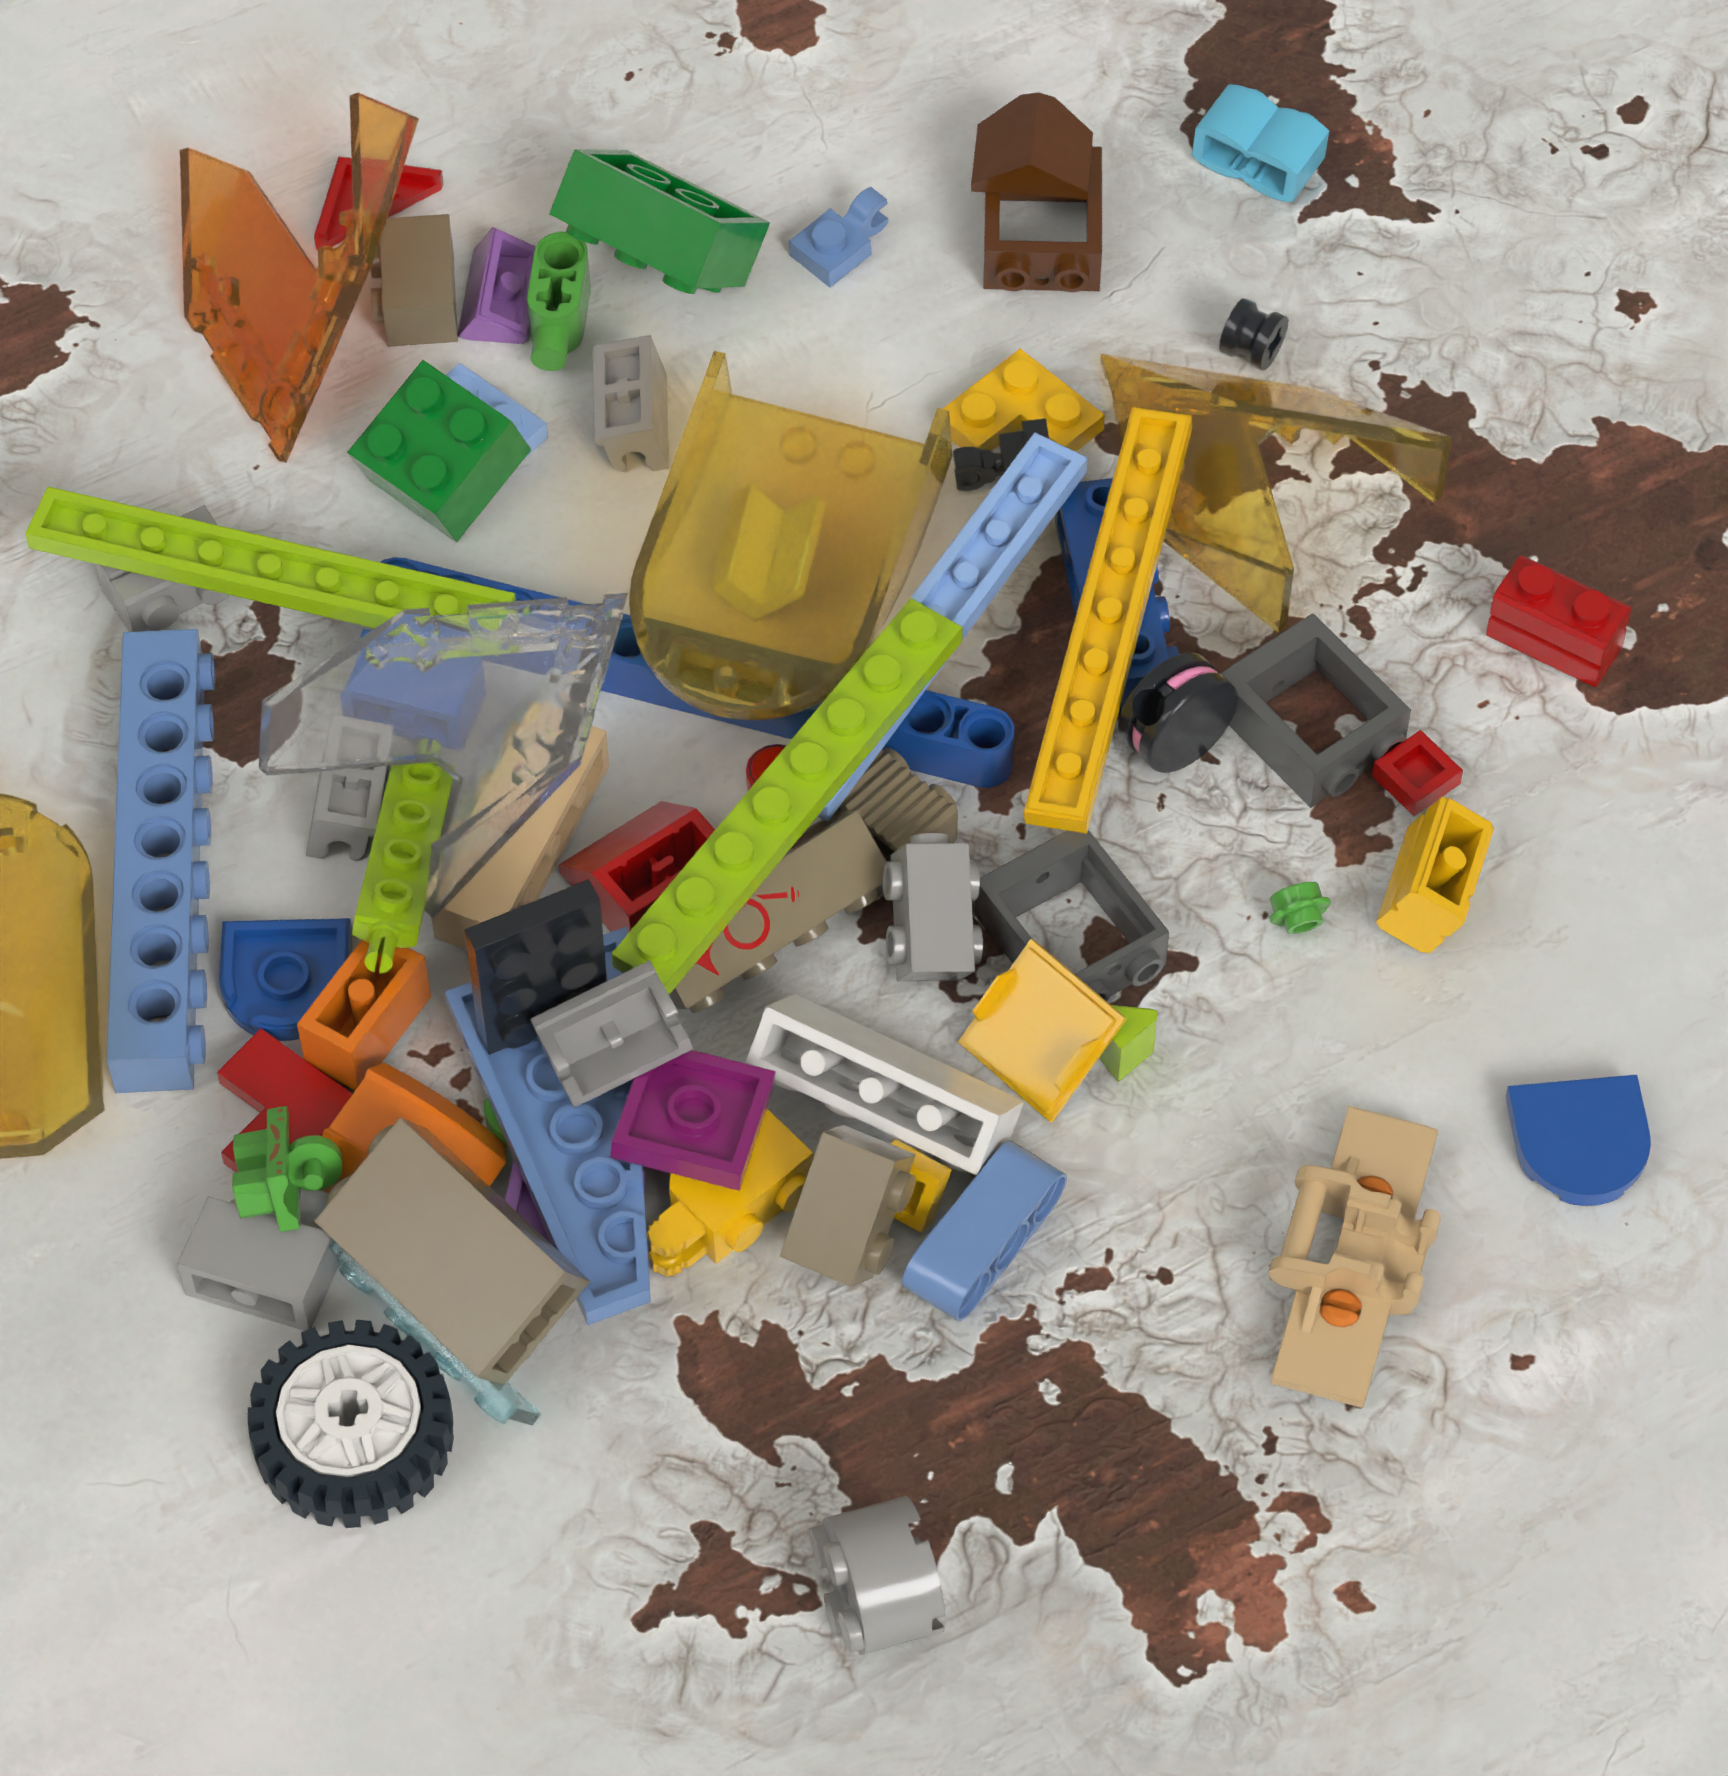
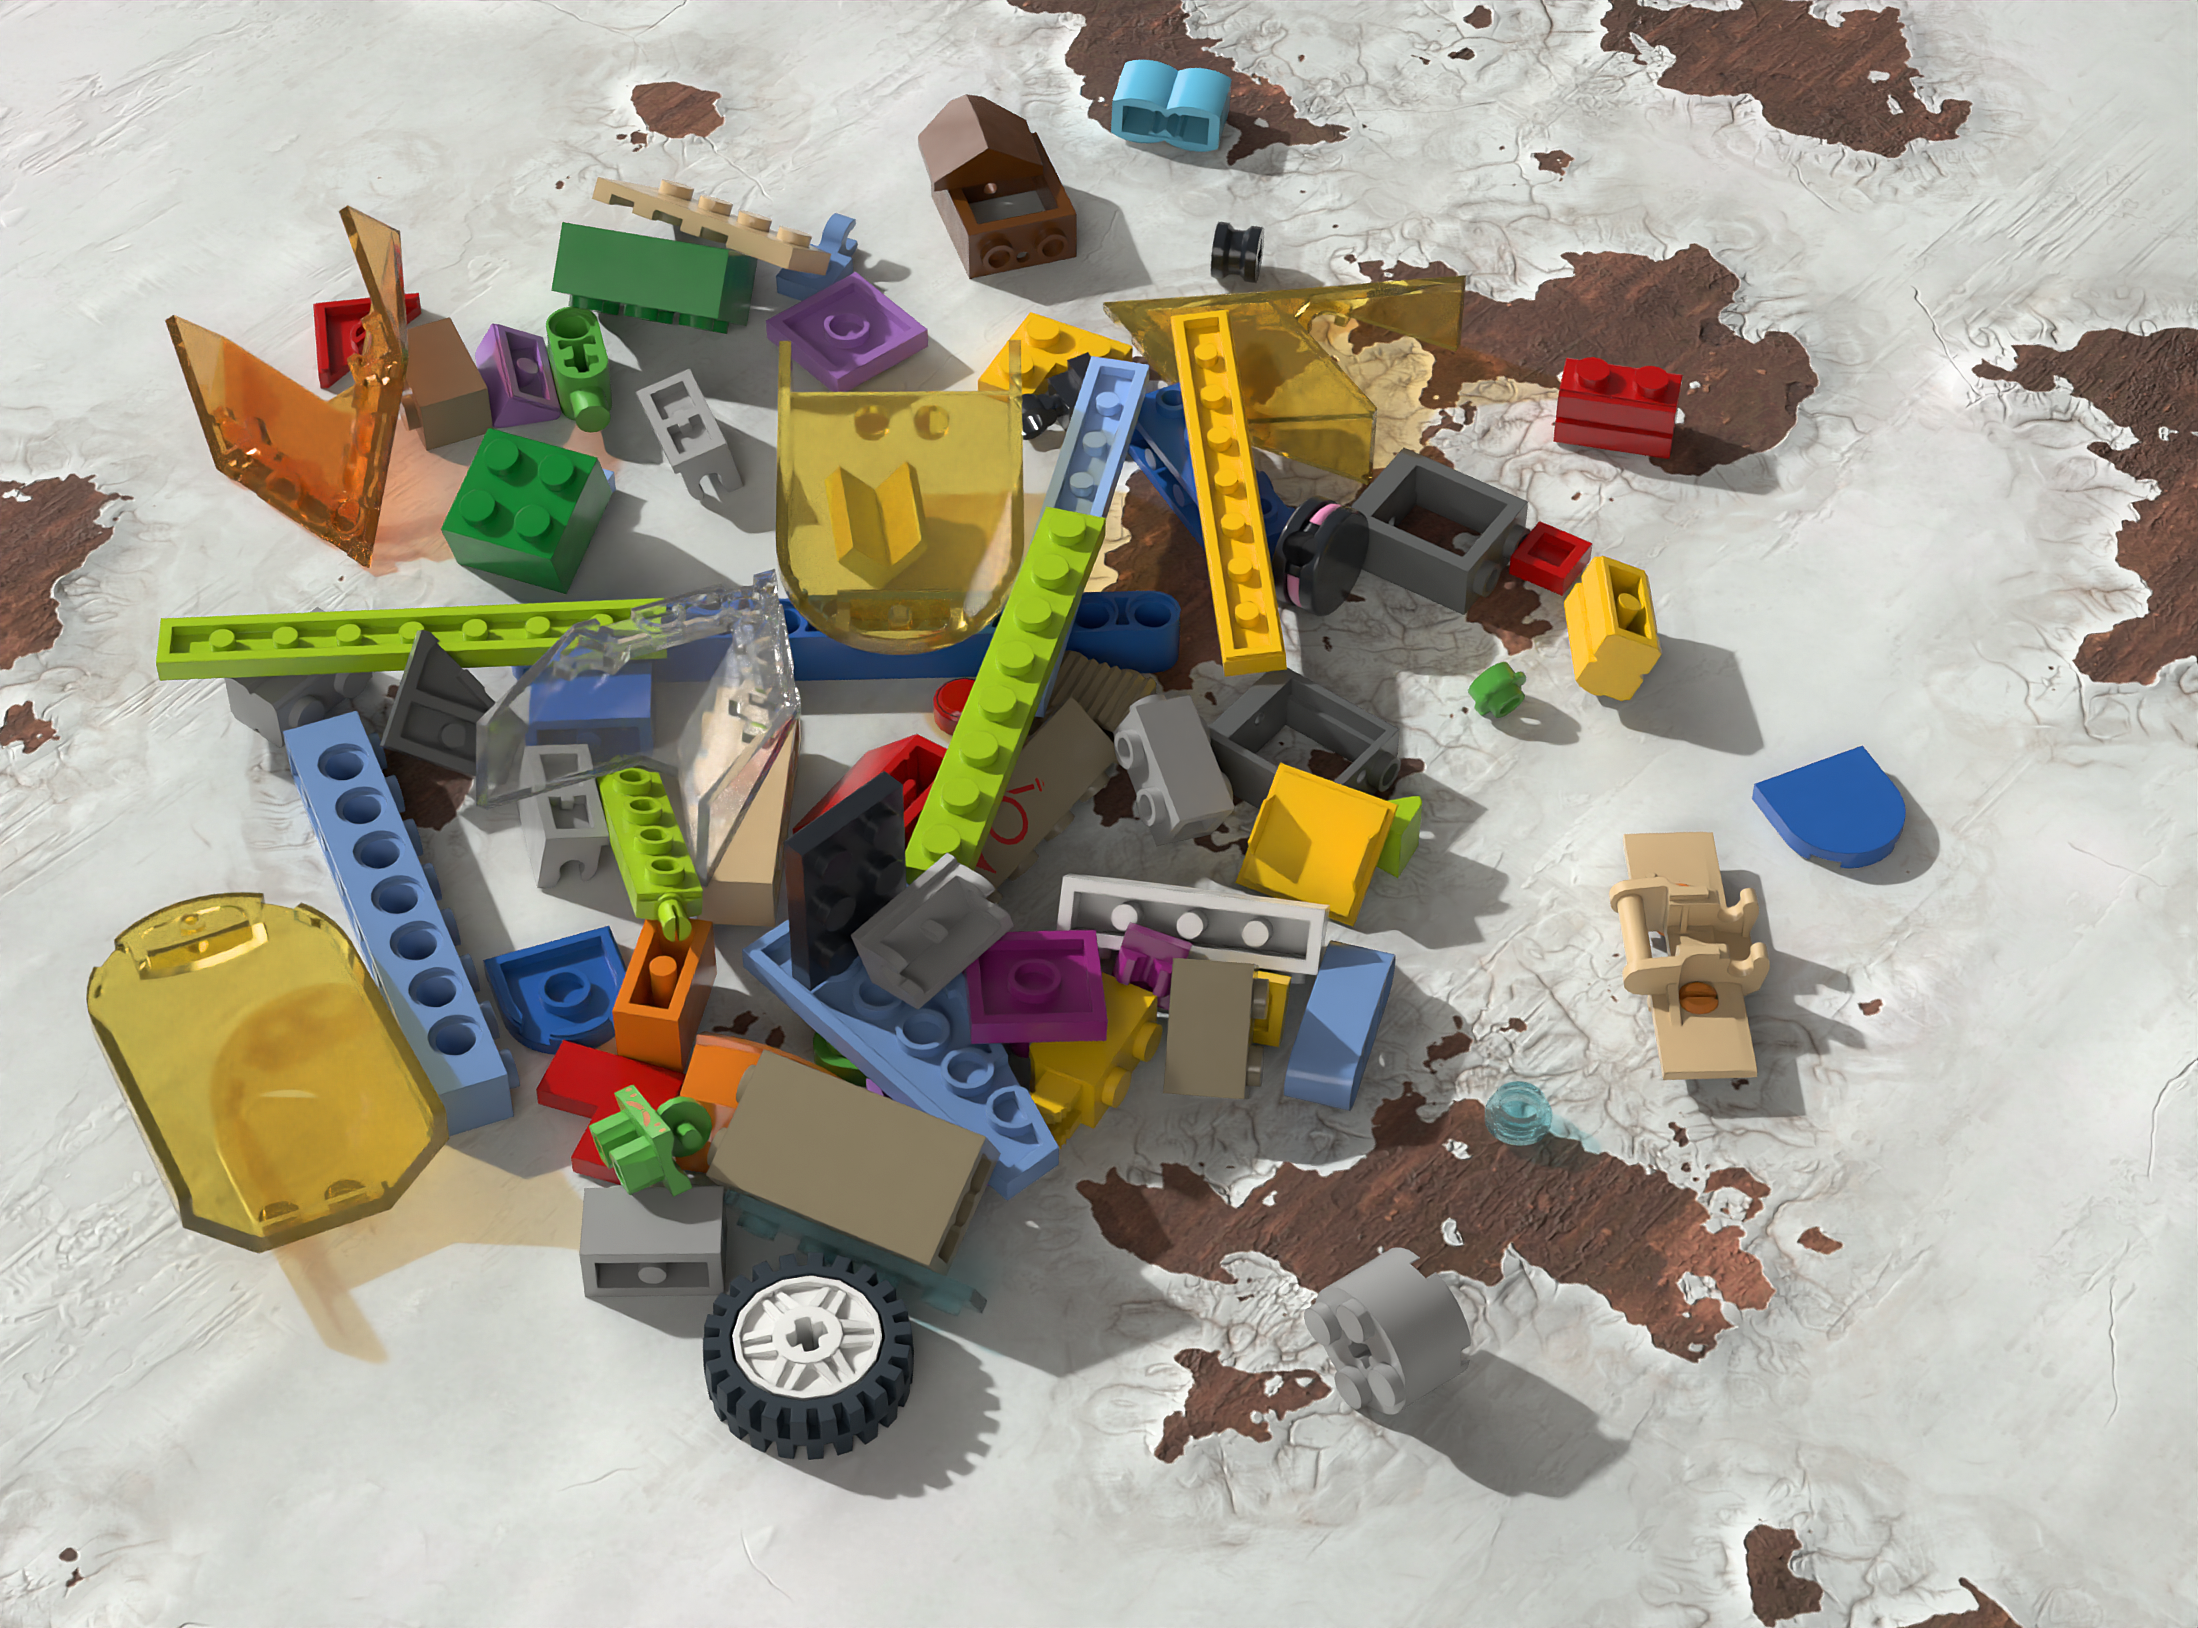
camera: 20 degrees left, 10 degrees down
none -> dark grey wing [380,630,522,787]
none -> tan wing [592,177,831,276]
none -> medium lavender plate [766,272,928,396]
none -> magenta tile [1111,922,1193,1011]
none -> clear light blue plate [1484,1081,1553,1146]

